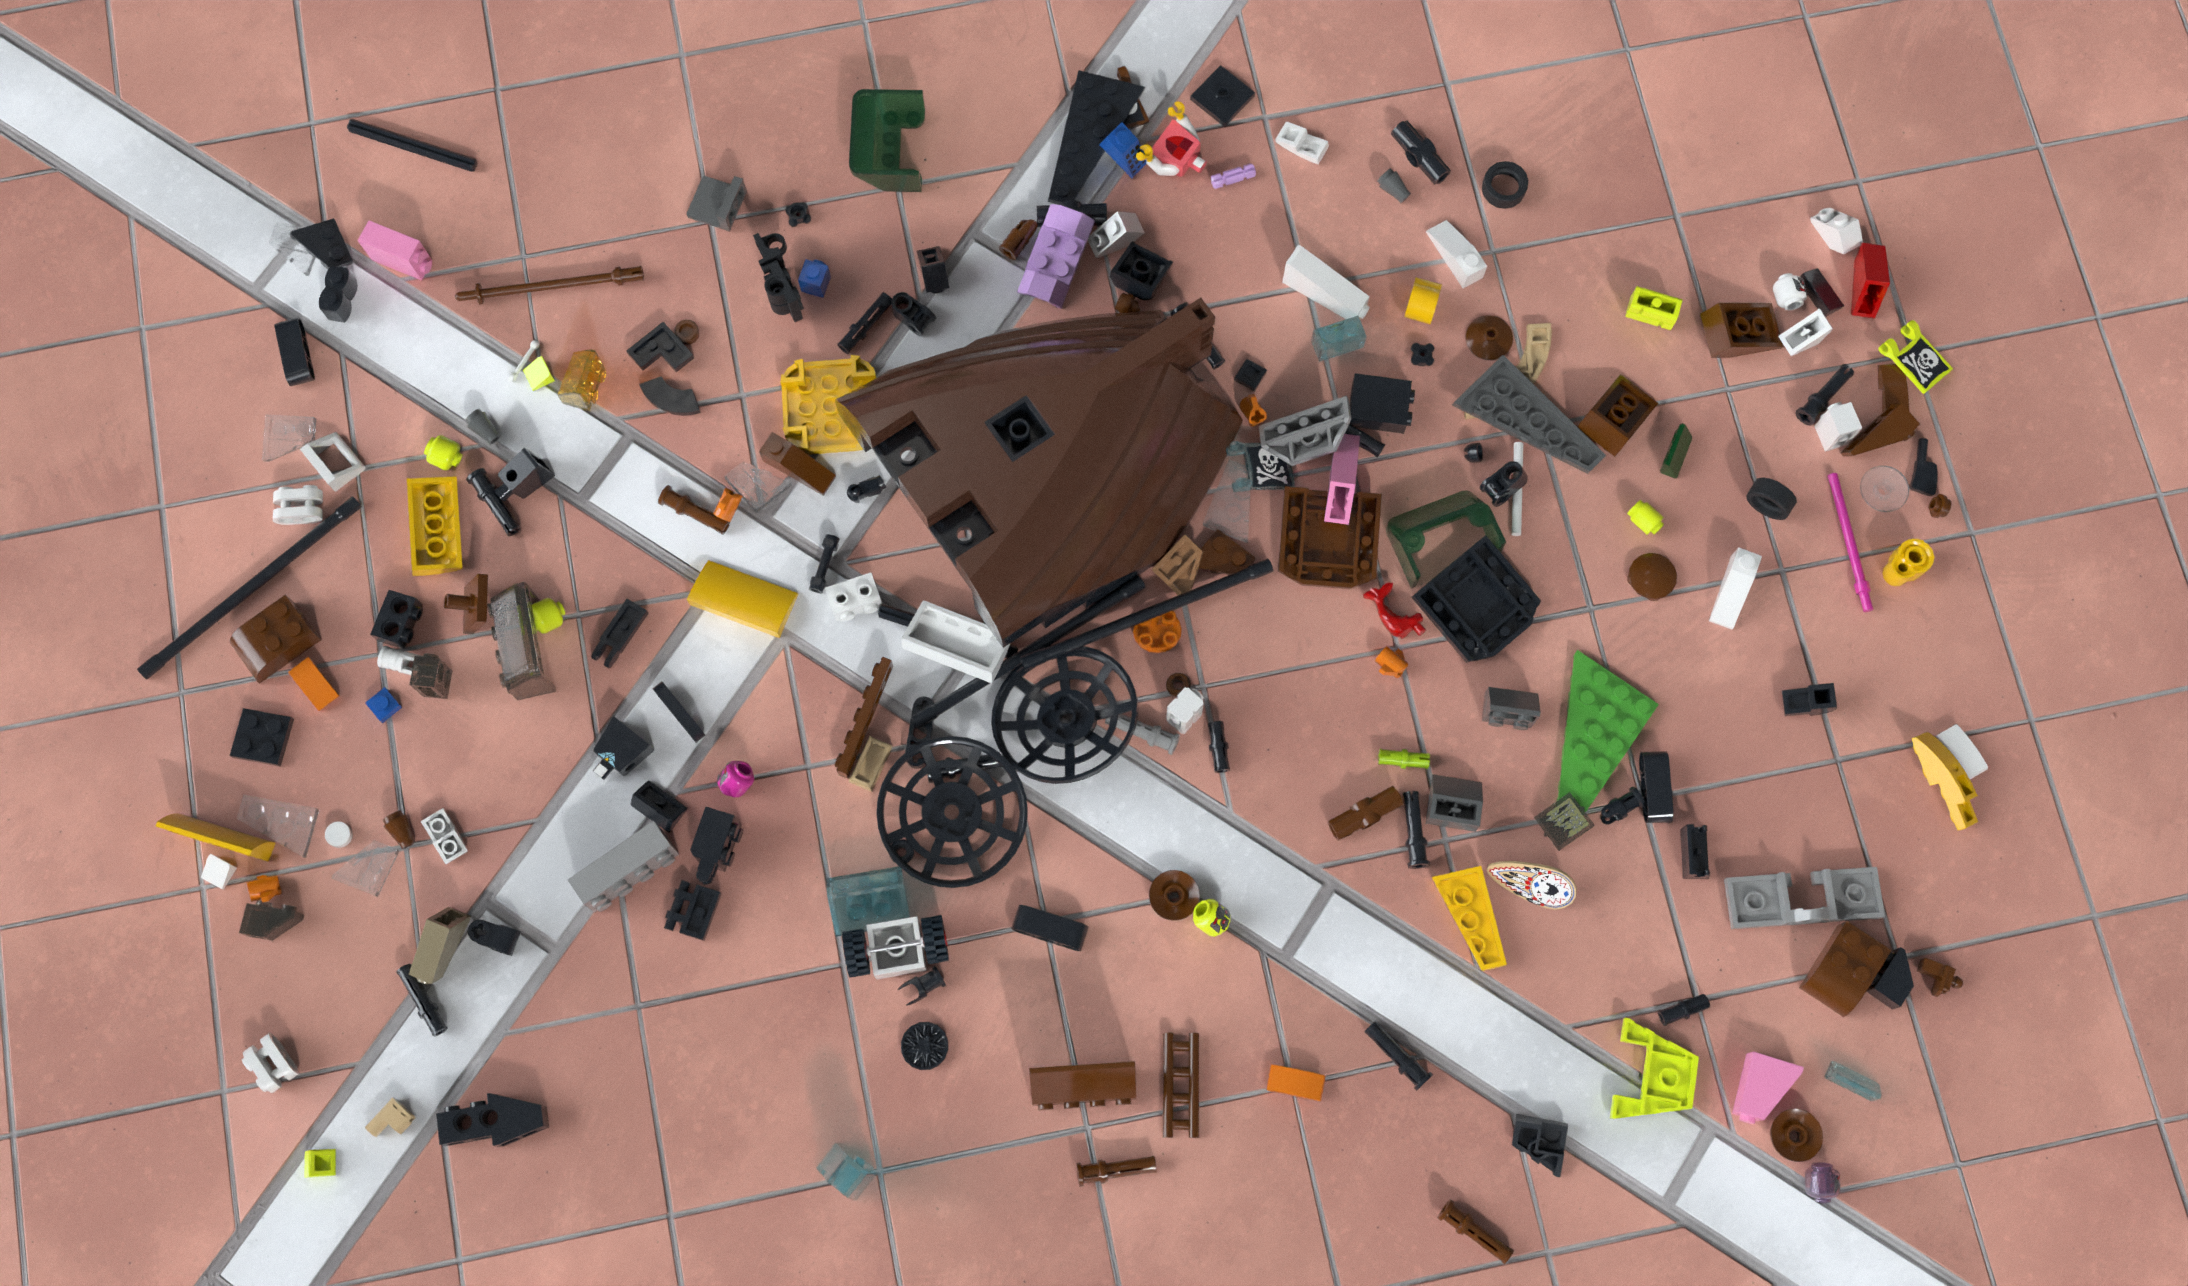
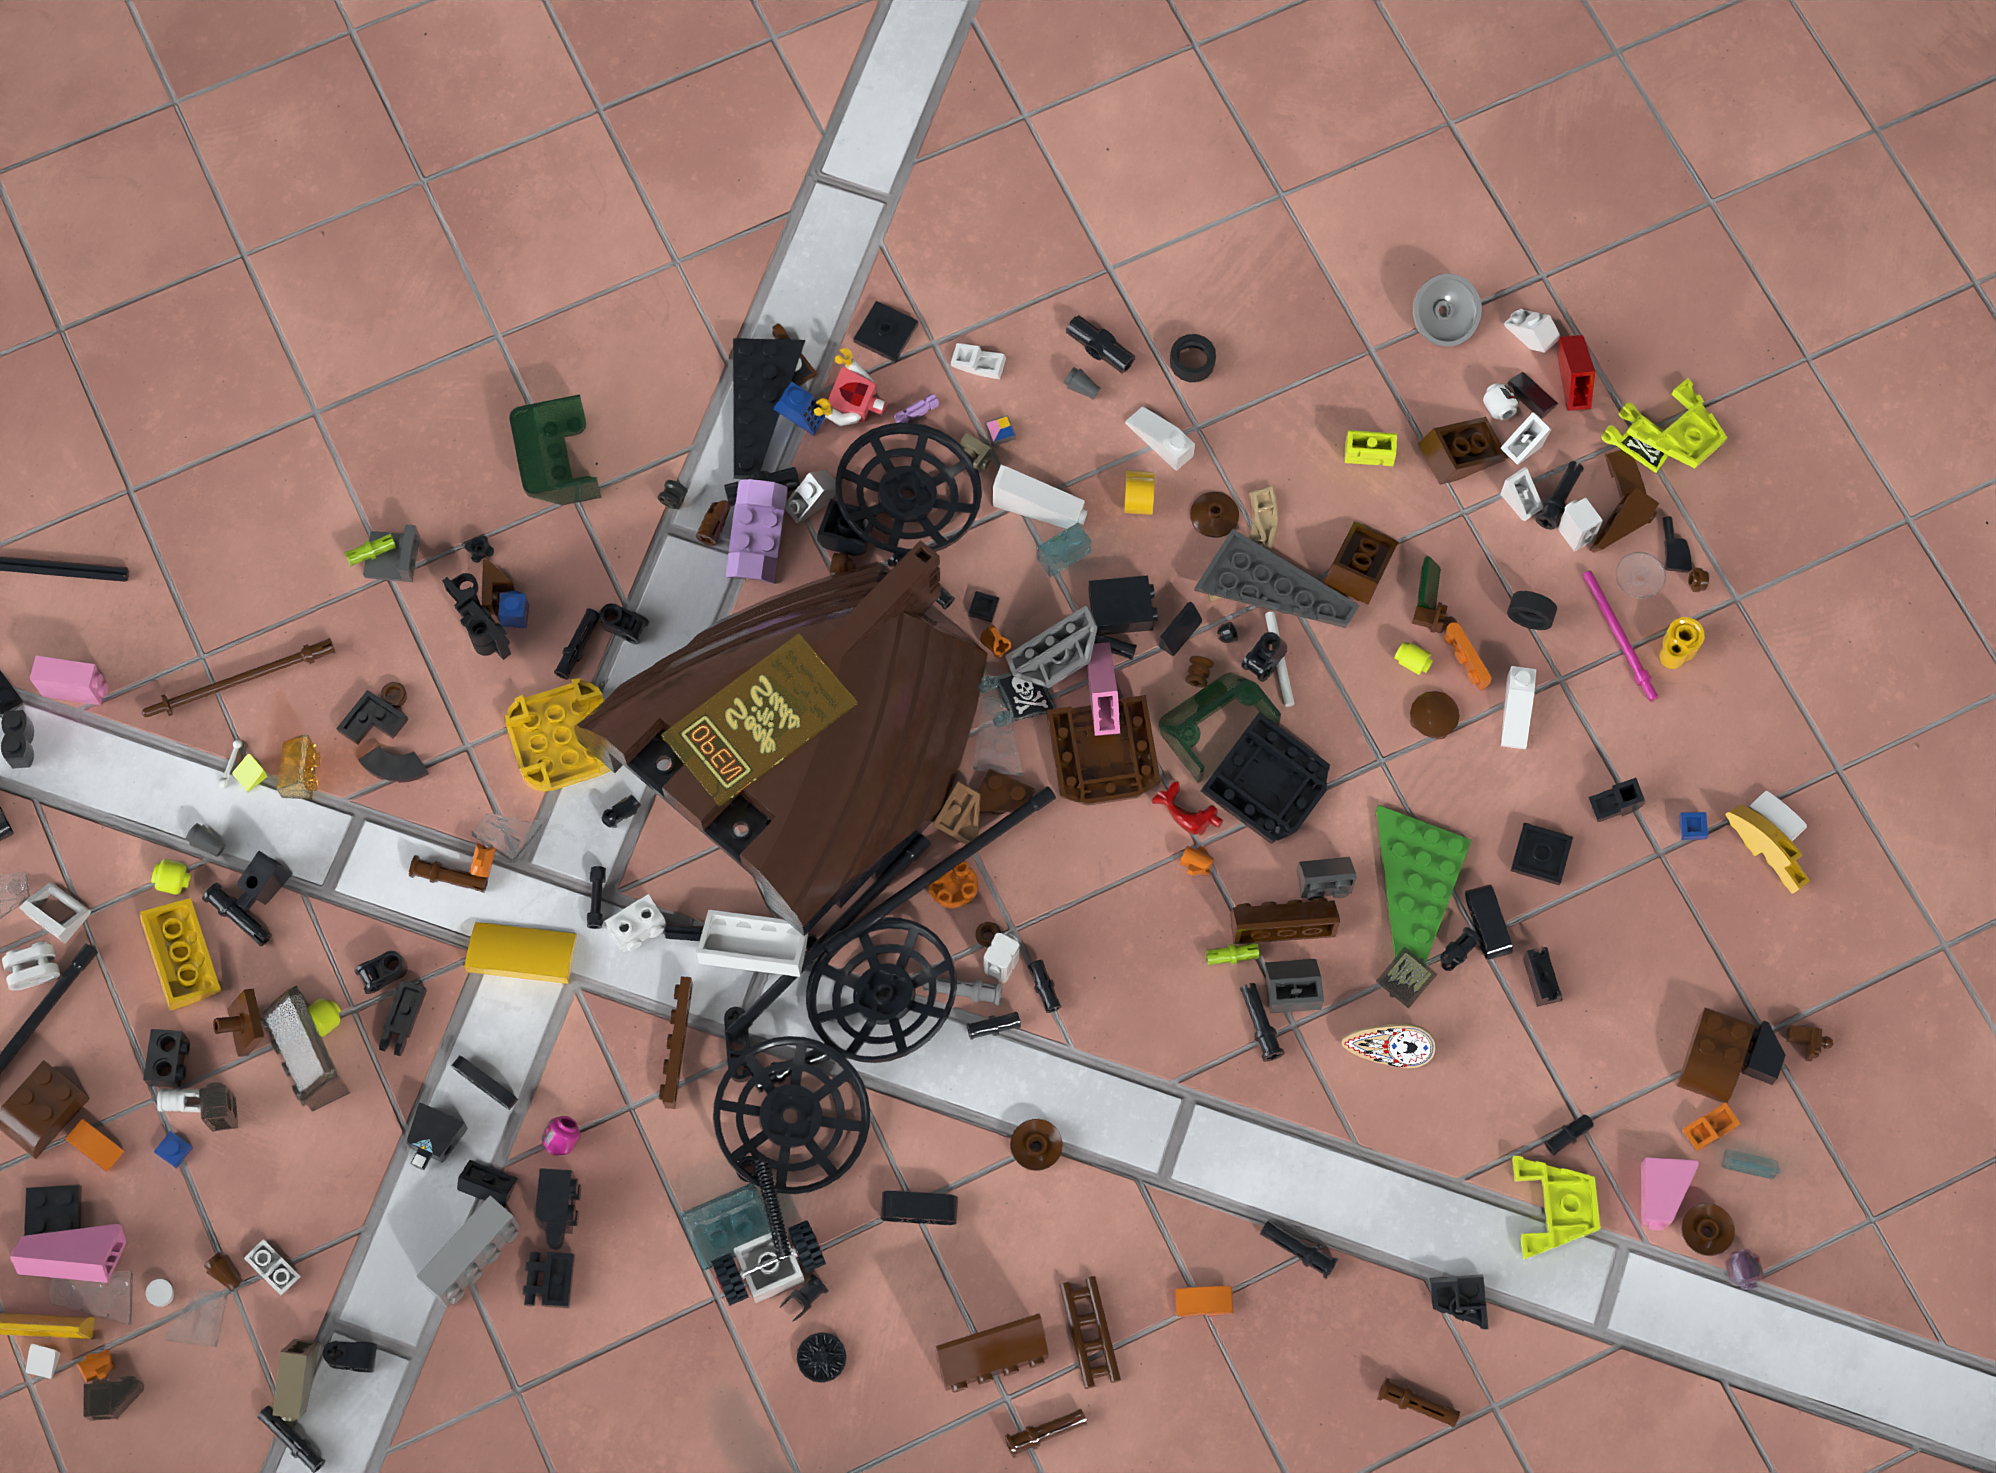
camera: 15 degrees left, 5 degrees down
reddish brown slope [759,432,836,496] -> none
tan tile [849,736,893,792] -> none
black slope [917,246,950,294] -> none
neon yellow head [1193,899,1231,937] -> none
reddish brown piece [1327,786,1404,841] -> none
black plate [1411,343,1435,366] -> none
yellow wing [1432,866,1507,971] -> none
light grey plate [1724,867,1885,929] -> none
none -> bright pink slope [11,1224,127,1283]
none -> lime pin [344,534,396,567]
none -> black piece [354,950,408,994]
none -> reddish brown slope [481,559,515,615]
none -> pearl dark grey wheel [657,480,688,509]
none -> clear yellow piece [661,633,858,806]
none -> black piece [754,1159,791,1261]
none -> black dish [835,423,982,555]
none -> dark tan bracket [961,433,992,473]
none -> black pin [966,1011,1021,1040]
none -> tile [985,415,1016,446]
none -> black slope [1159,601,1202,656]
none -> reddish brown bush [1185,656,1214,688]
none -> reddish brown slope [1230,898,1340,944]
none -> reddish brown piece [1412,602,1457,633]
none -> light grey dish [1413,274,1482,346]
none -> orange plate [1444,622,1492,691]
none -> white slope [1500,467,1544,521]
none -> black plate [1510,823,1573,886]
none -> neon yellow wing [1627,378,1728,469]
none -> blue plate [1679,812,1708,840]
none -> orange slope [1682,1102,1741,1152]

